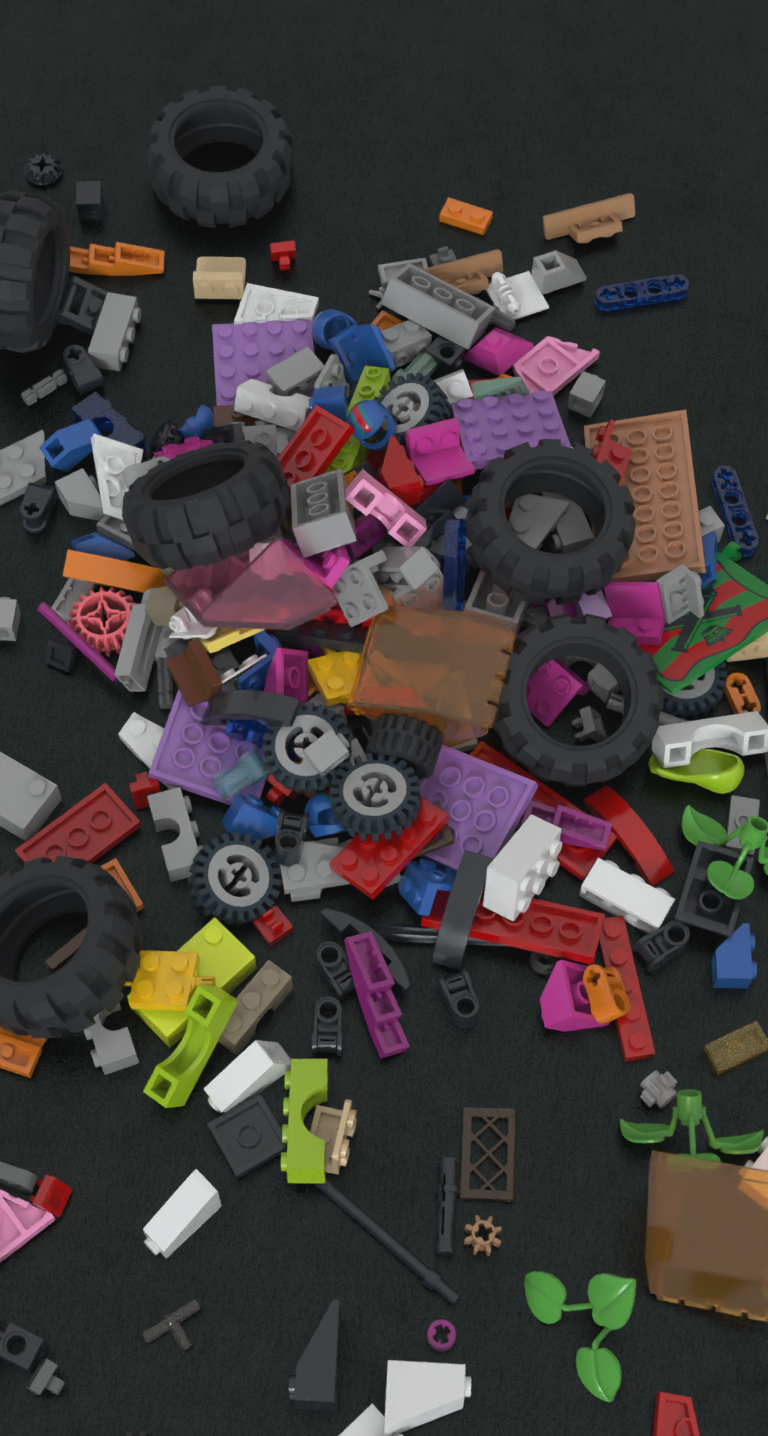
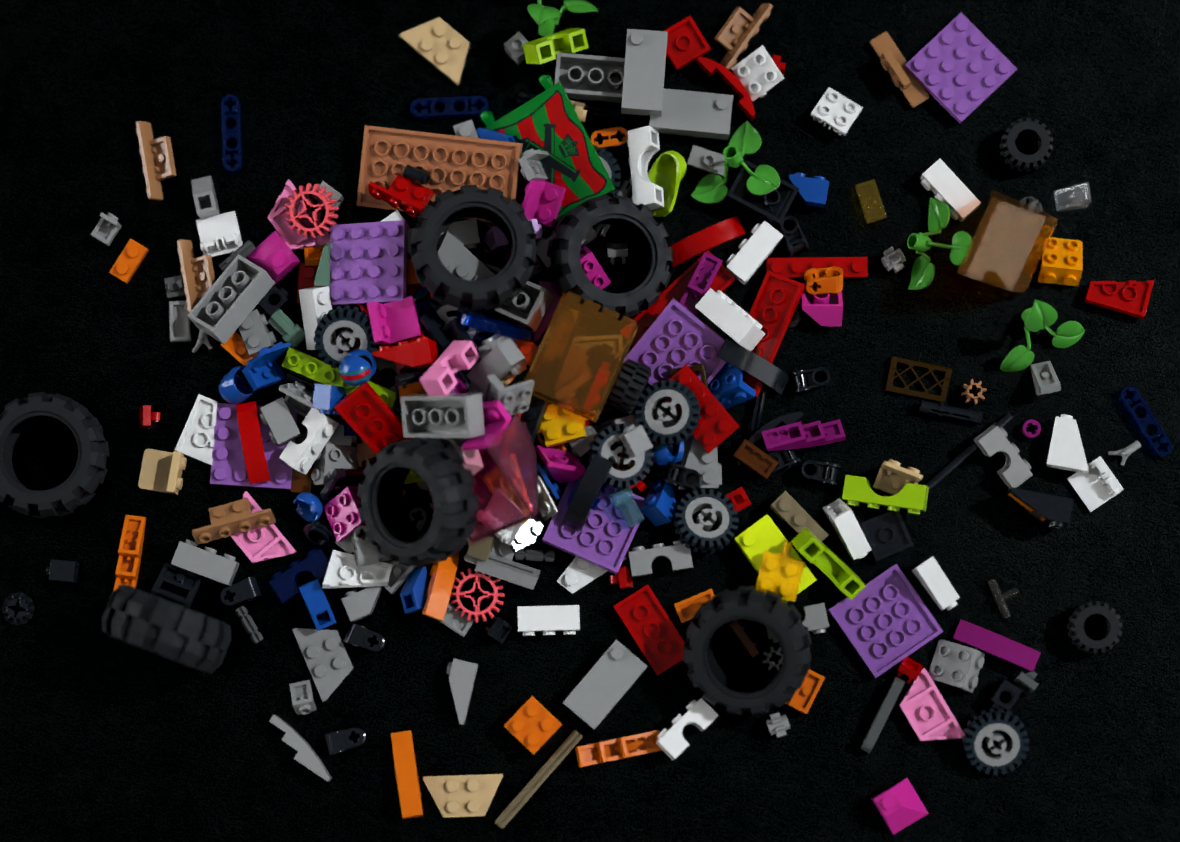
camera: 75 degrees left, 20 degrees up
magenta bar [37,602,118,682] -> none
reddish brown panel [166,638,222,707] -> none
none -> light grey bracket [90,212,121,246]
none -> medium nougat bracket [192,498,276,544]
none -> bright pink wing [231,491,297,563]
none -> red slope [236,401,271,485]
none -> coral gear [284,183,339,238]
none -> black pin [403,165,431,185]
none -> white brick [517,605,580,636]
none -> reddish brown plate [733,439,779,479]
none -> medium lavender plate [828,564,943,678]
none -> light grey bracket [928,640,985,693]
none -> magenta slope [953,619,1041,672]
none -> light grey arch [973,425,1033,489]
none -> light grey slope [1030,361,1061,395]
none -> light orange bracket [1038,237,1083,287]

